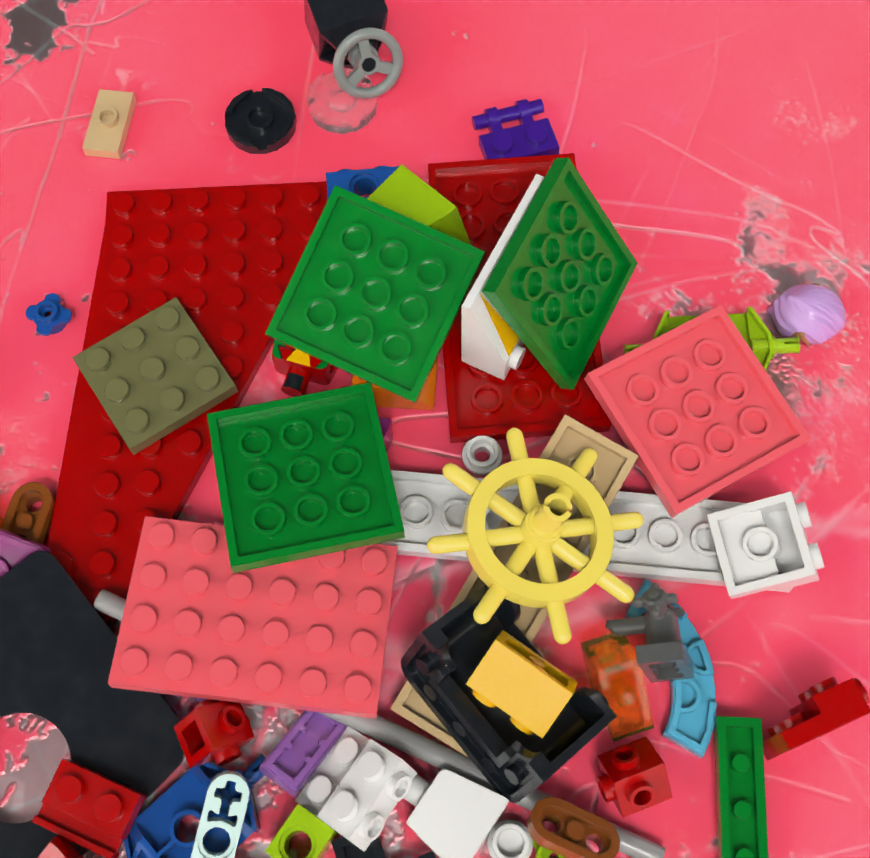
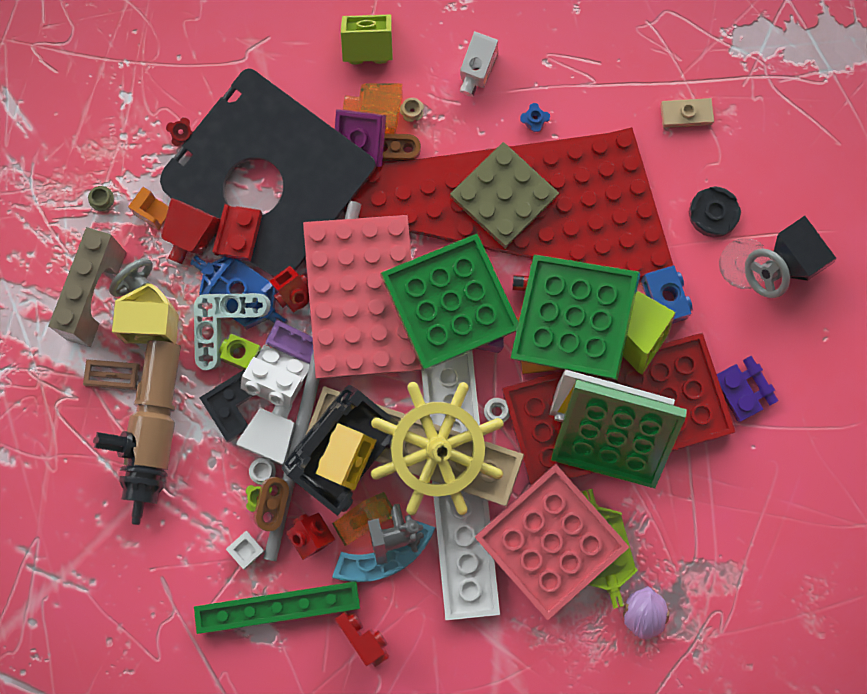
camera: 75 degrees right, 10 degrees up
white plate [707,491,825,599] -> none

